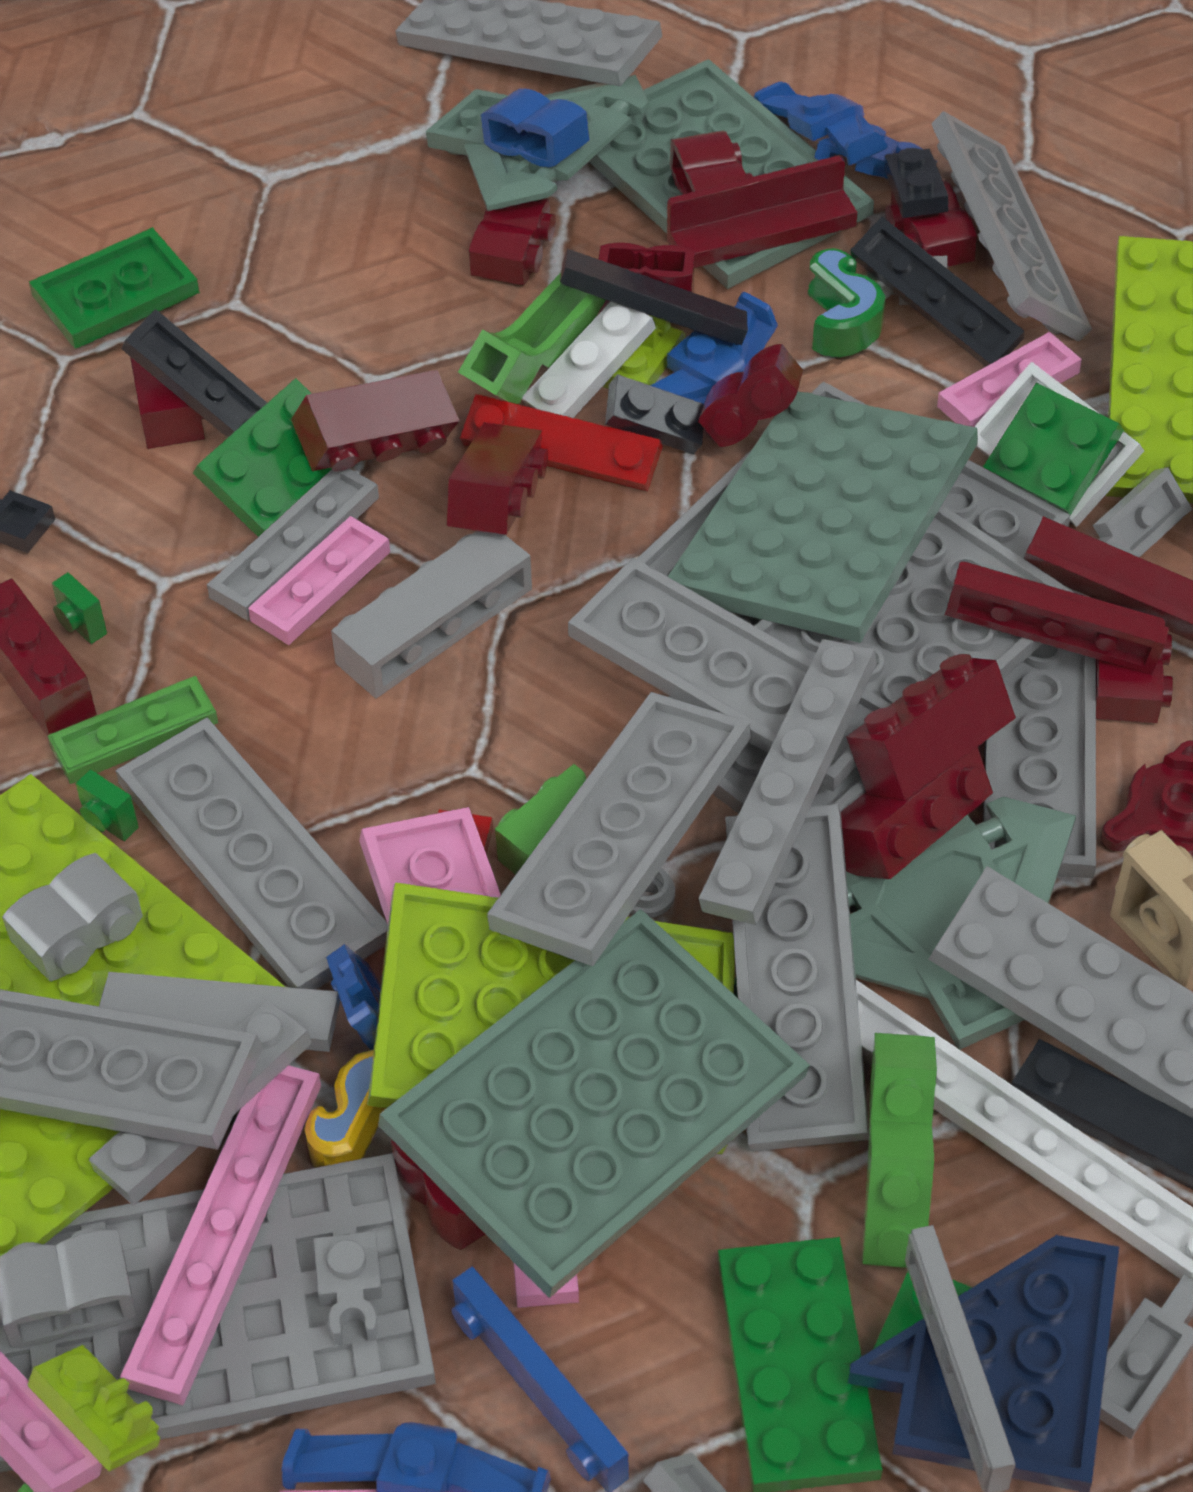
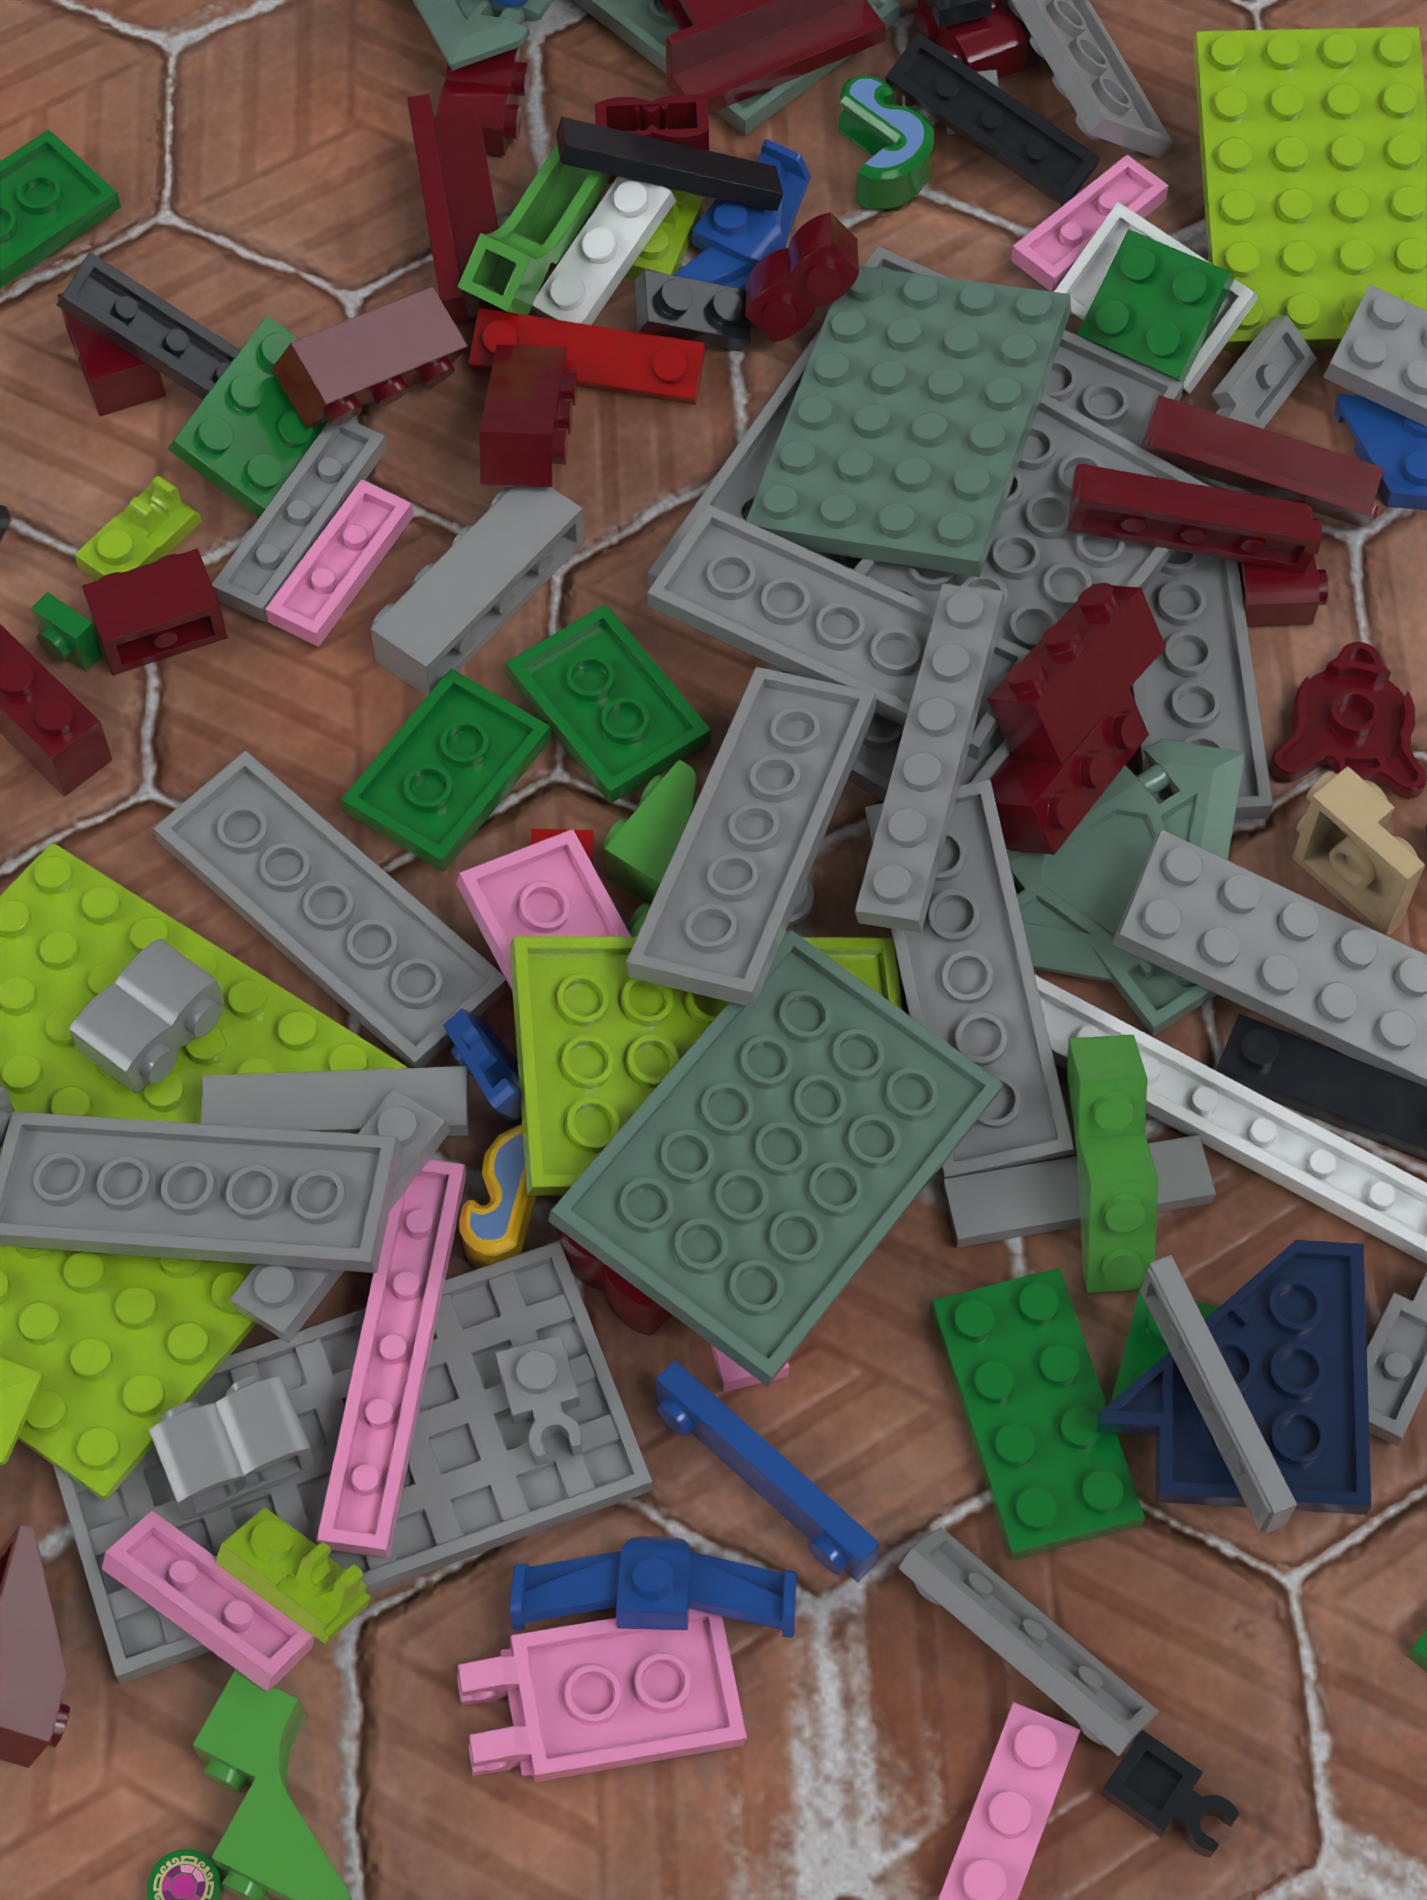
camera: 10 degrees left, 10 degrees up
bright green tile [48,676,219,784] -> none
green plate [75,769,139,842] -> none
none -> lime plate [75,476,202,581]
none -> dark red brick [82,548,228,675]
none -> green plate [341,668,552,872]
none -> dark red panel [407,94,512,325]
none -> green plate [506,604,711,804]
none -> light grey tile [942,1135,1216,1248]

